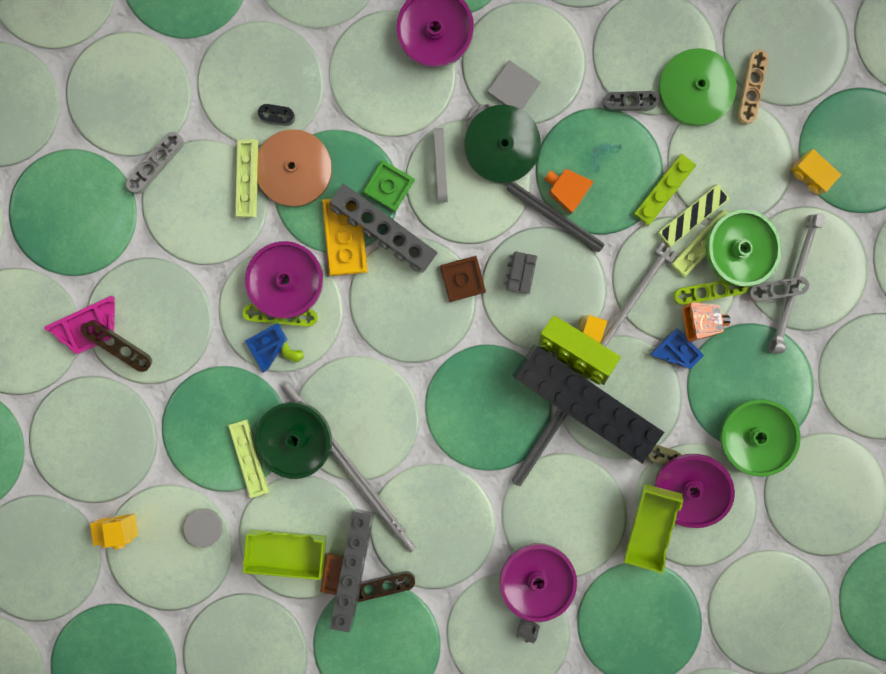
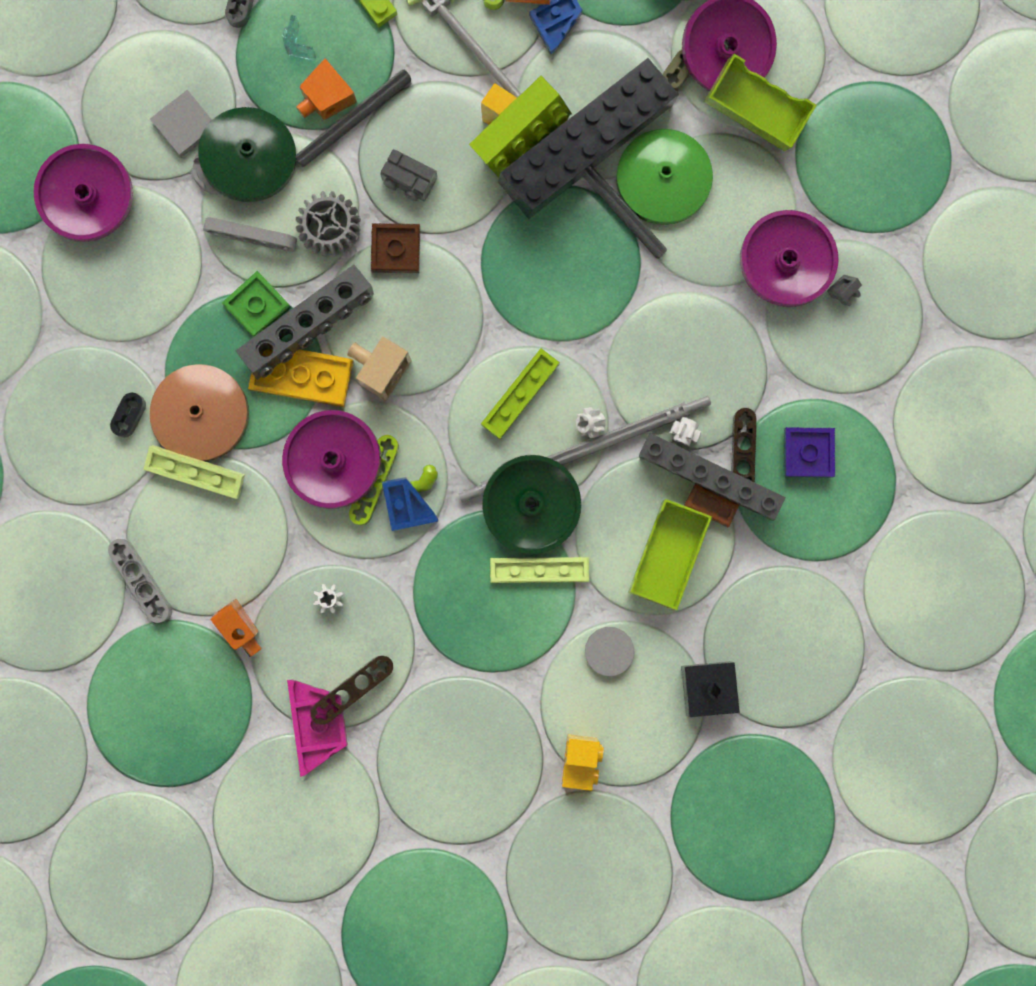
camera: 70 degrees left, 5 degrees down
none -> orange torso [210,599,262,657]
none -> light grey gear [295,191,361,257]
none -> white gear [313,584,344,614]
none -> tan brick [347,336,412,401]
none -> lime plate [481,348,560,440]
none -> white gear [576,407,606,438]
none -> bright green dish [616,129,713,225]
none -> white gear [669,417,701,447]
none -> black brick [681,661,740,717]
none -> dark purple plate [784,427,835,478]

